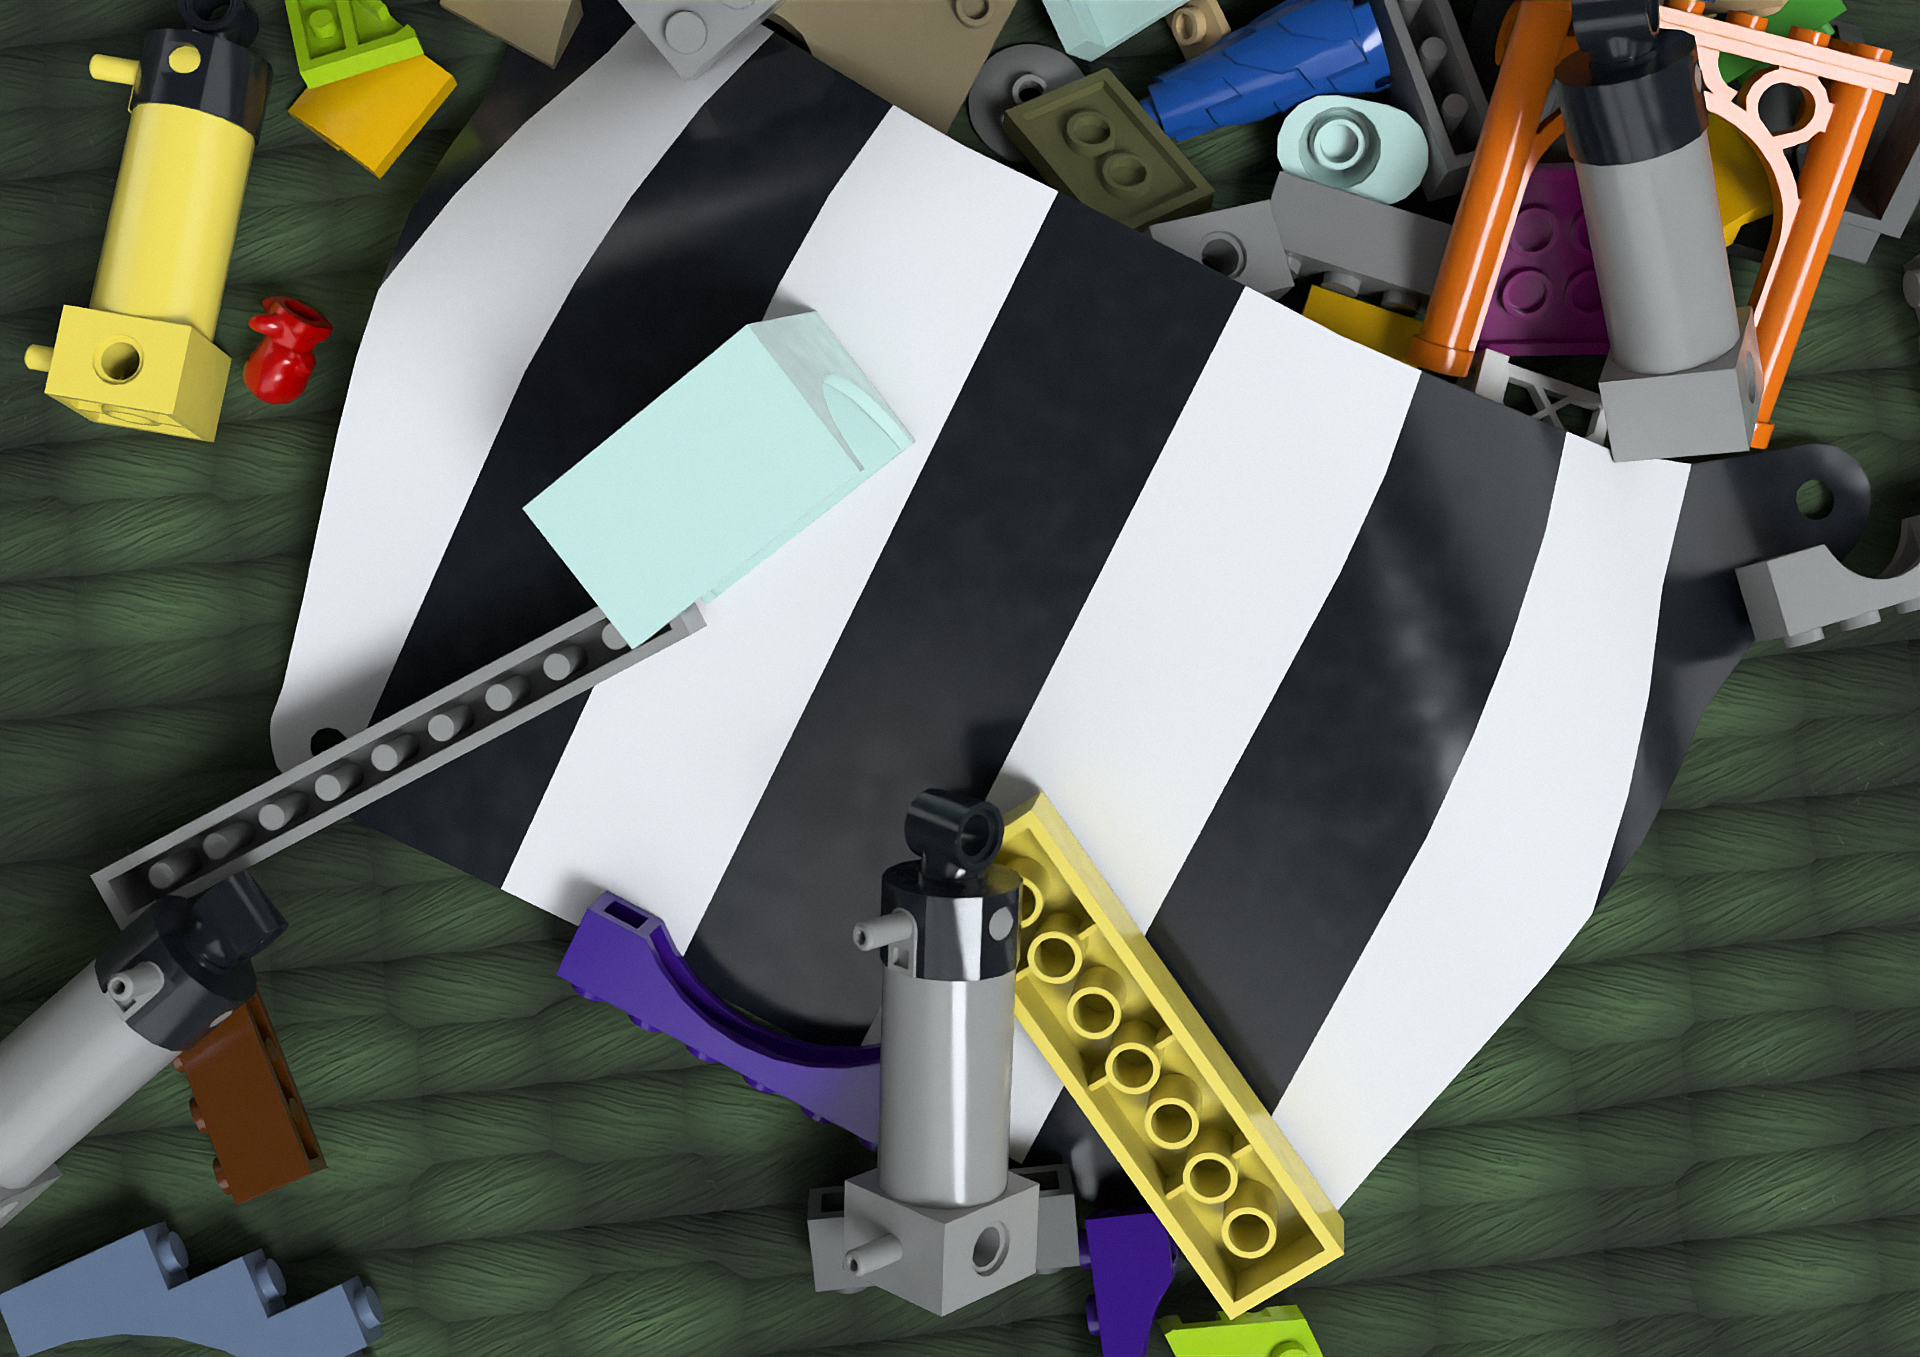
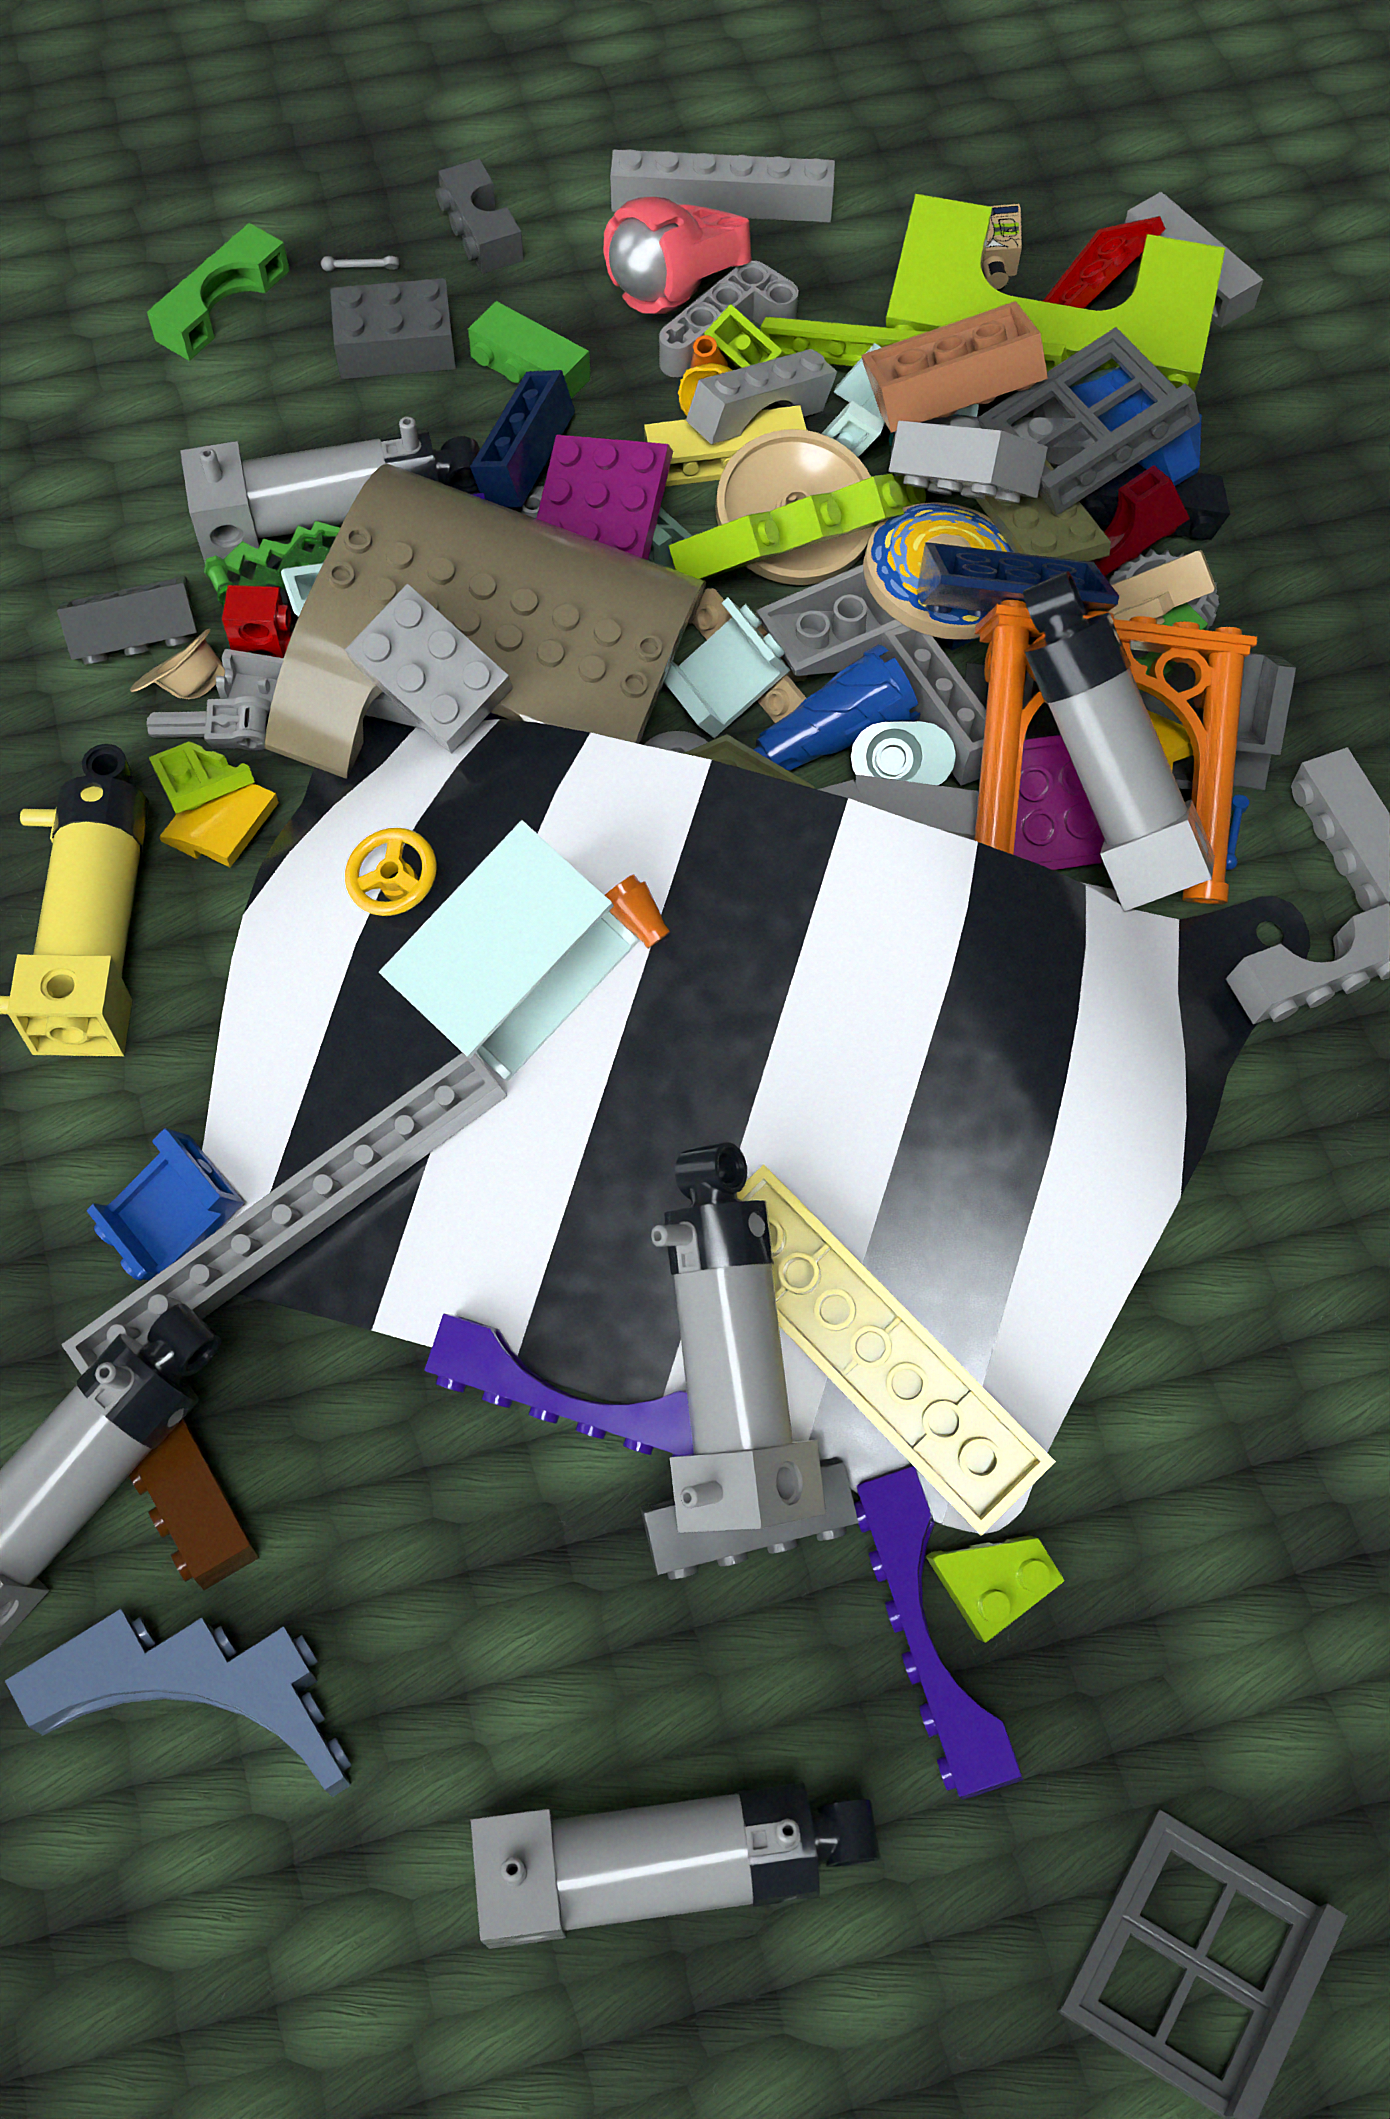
camera: 10 degrees left, 20 degrees down
red animal [242,296,334,405] -> none
none -> blue panel [87,1128,244,1281]
none -> yellow piece [345,827,437,916]
none -> orange cone [604,874,671,949]
none -> blue hinge [1226,794,1249,870]

